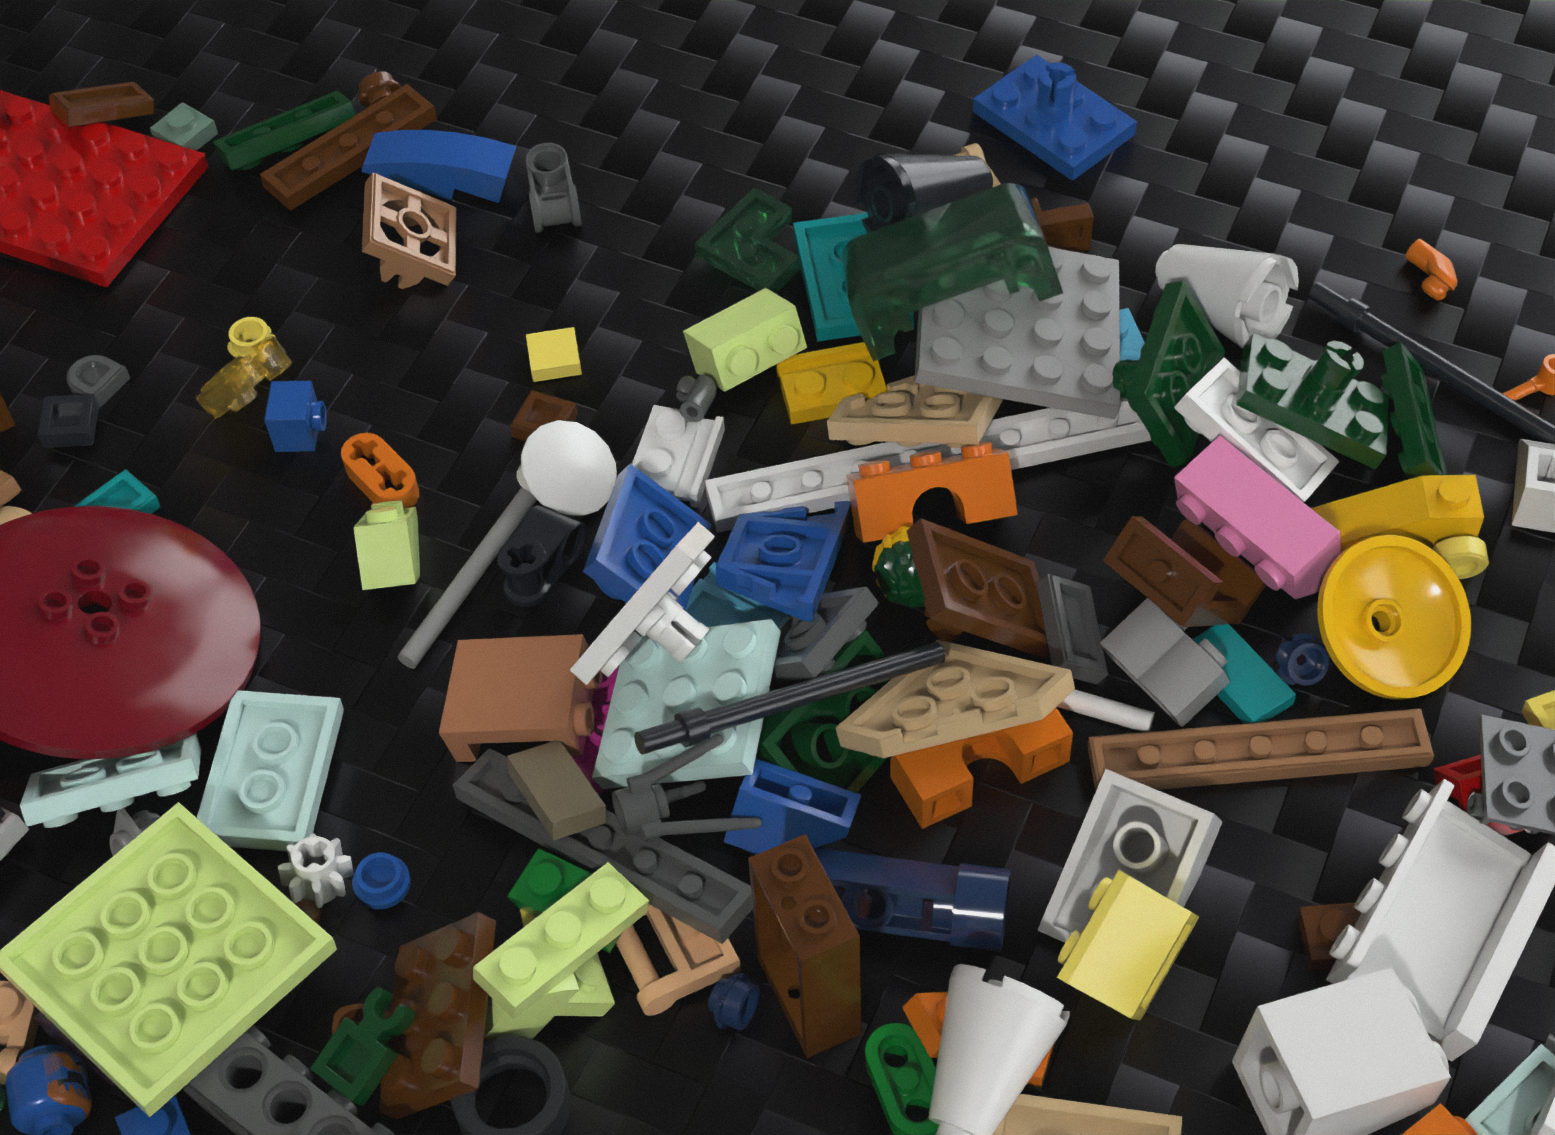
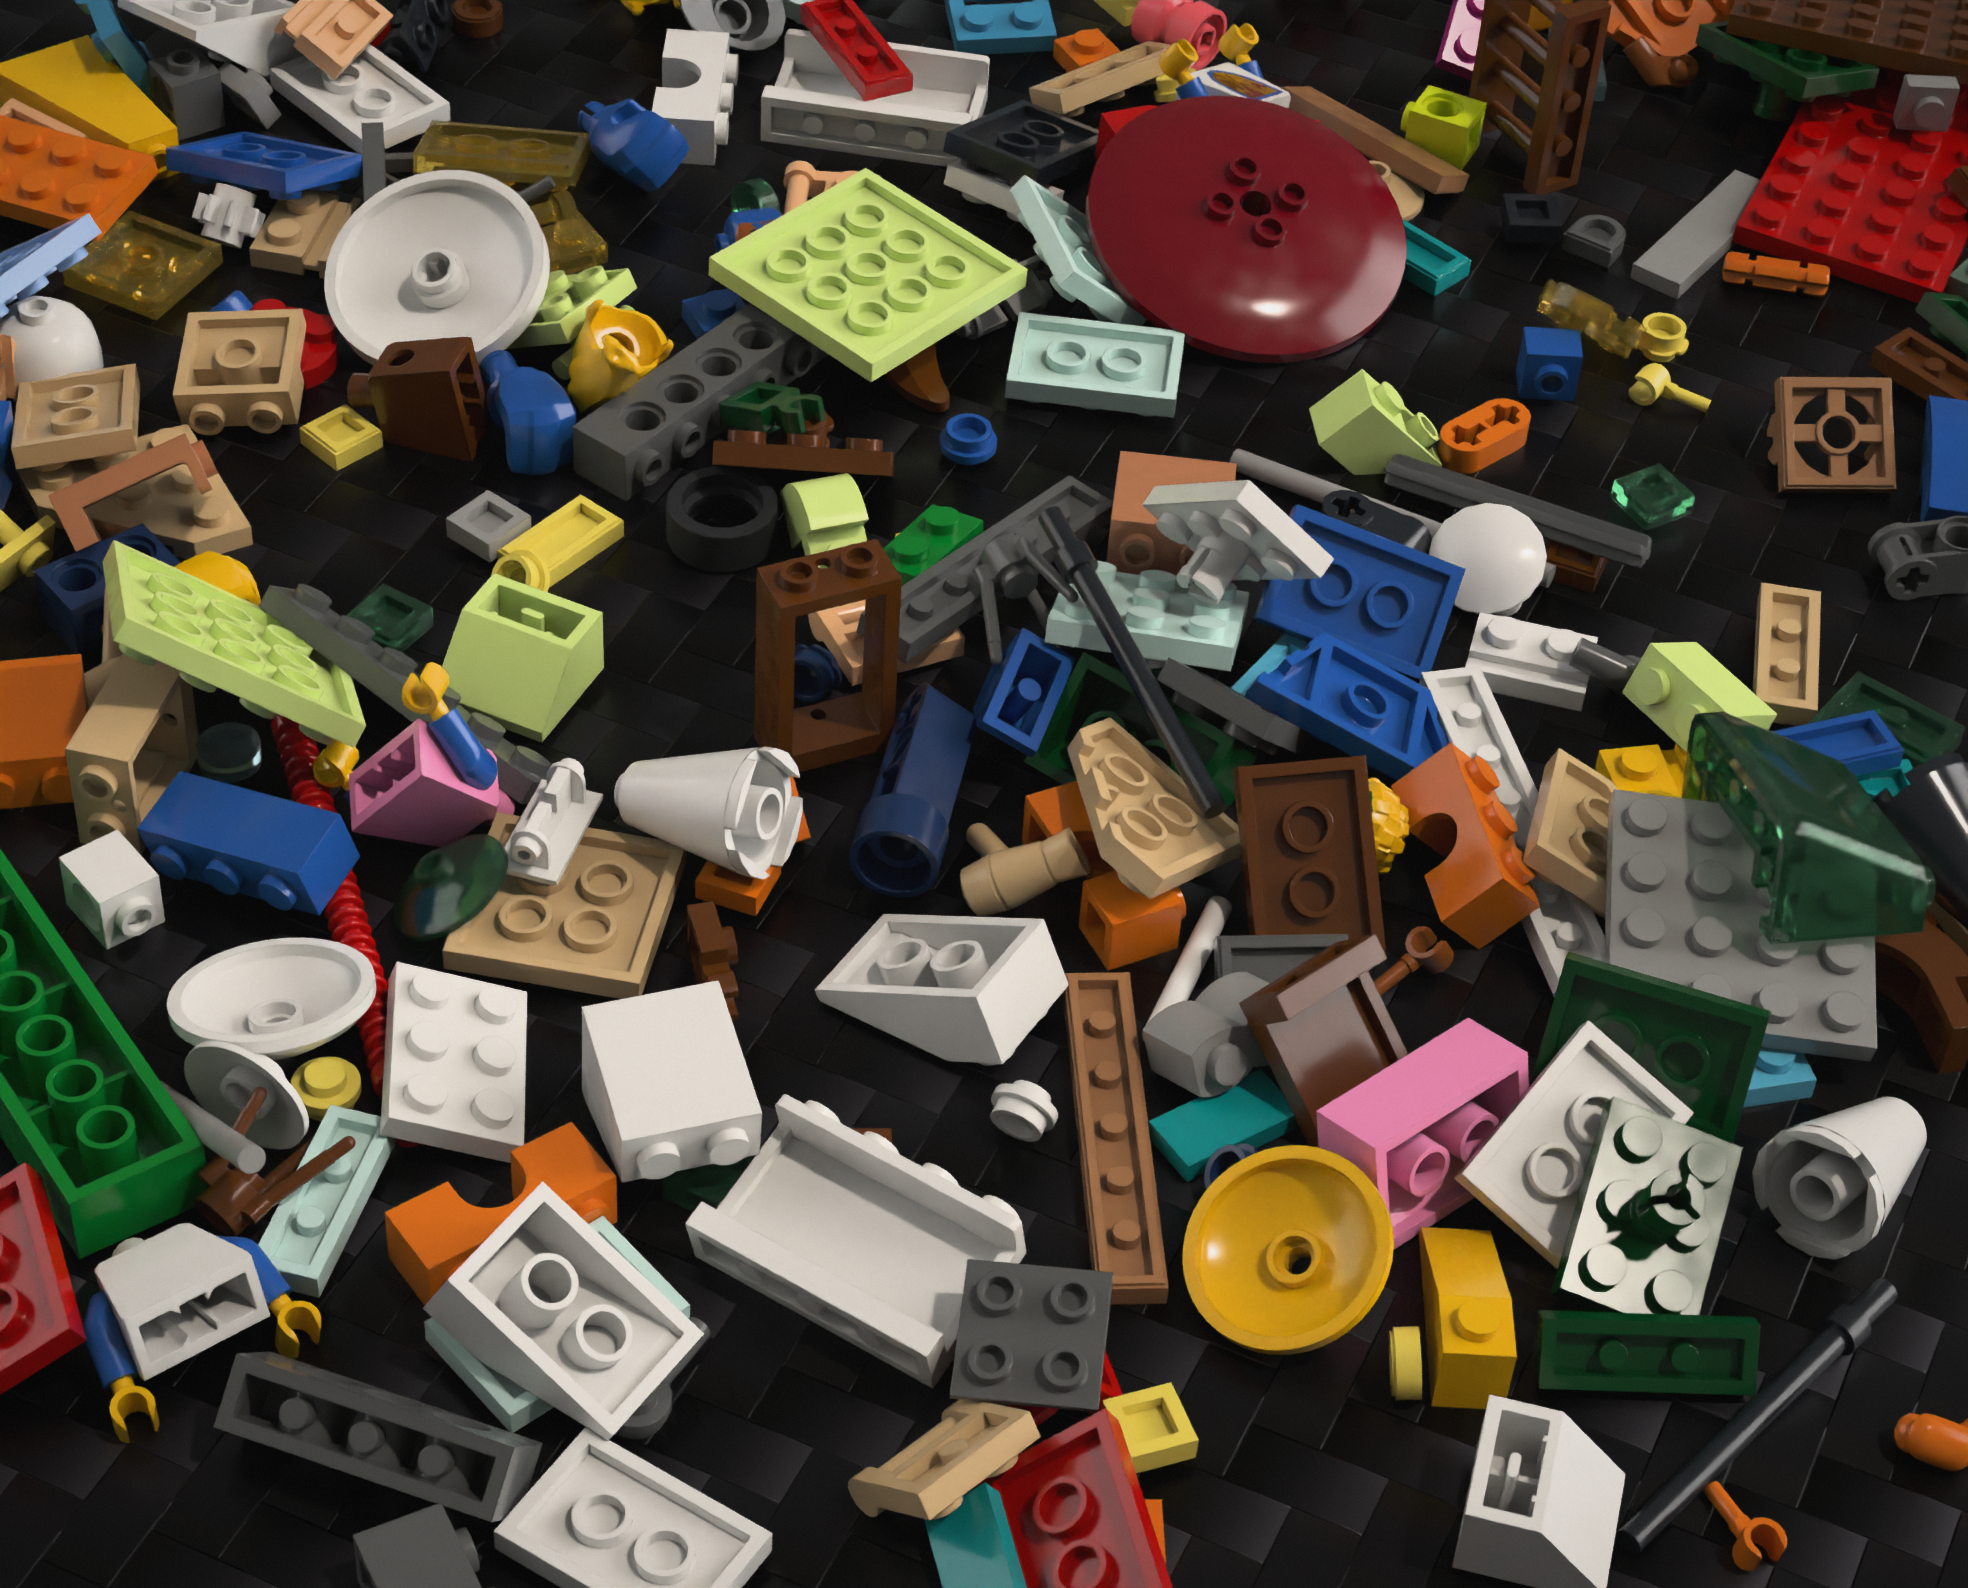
camera: 85 degrees right, 10 degrees down
white gear [278,833,354,908] -> none
yellowish green plate [473,862,649,1019] -> none
dark tan tile [507,741,606,841] -> none
light yellow tile [526,327,582,382] -> none
light yellow slope [1057,869,1199,1021] -> none
none -> reddish brown plate [687,901,739,1021]
none -> tan piece [960,823,1090,917]
none -> white plate [990,1080,1058,1142]
none -> dark orange hand [1373,926,1454,996]
none -> dark grey axle [1385,454,1652,569]
none -> clear green plate [1610,463,1695,531]
none -> light yellow hand [1628,363,1711,413]
none -> light grey tile [1630,170,1760,299]
none -> orange axle [1722,251,1830,297]
none -> tan plate [1753,583,1821,726]
none -> blue tile [1760,710,1905,790]

